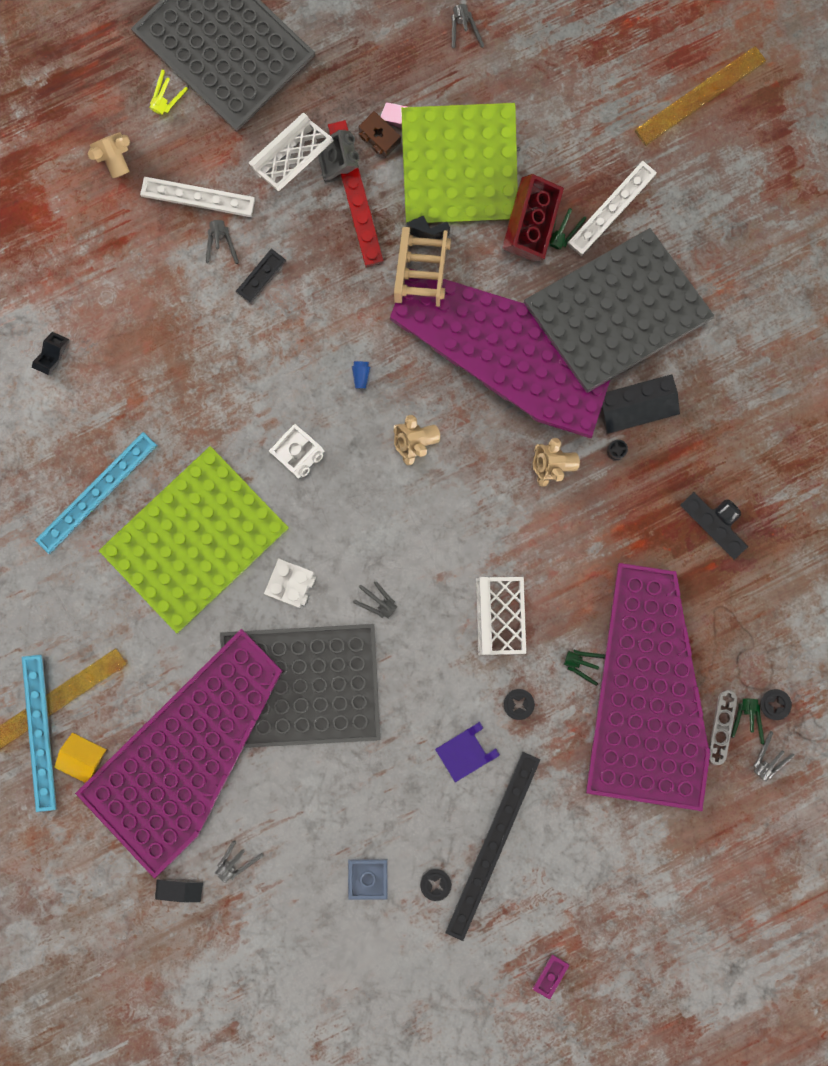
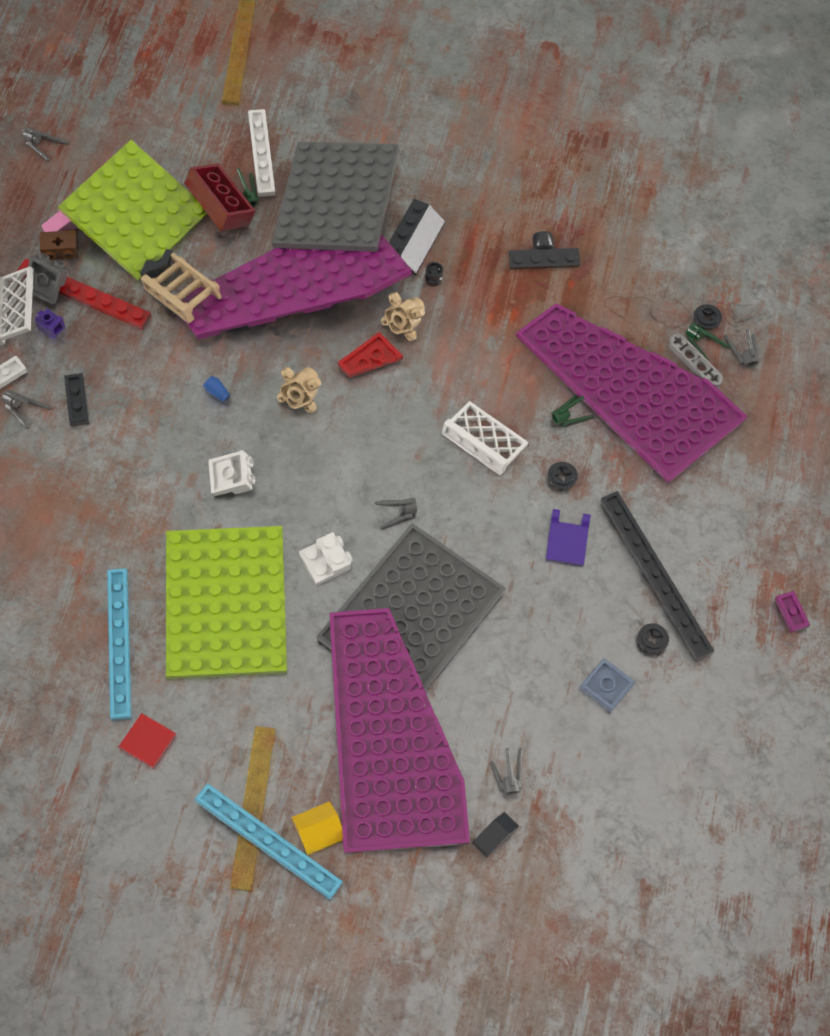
camera: 55 degrees left, 20 degrees down
none -> dark purple brick [35,308,65,340]
none -> red tile [118,713,176,769]
none -> red wing [338,332,403,378]

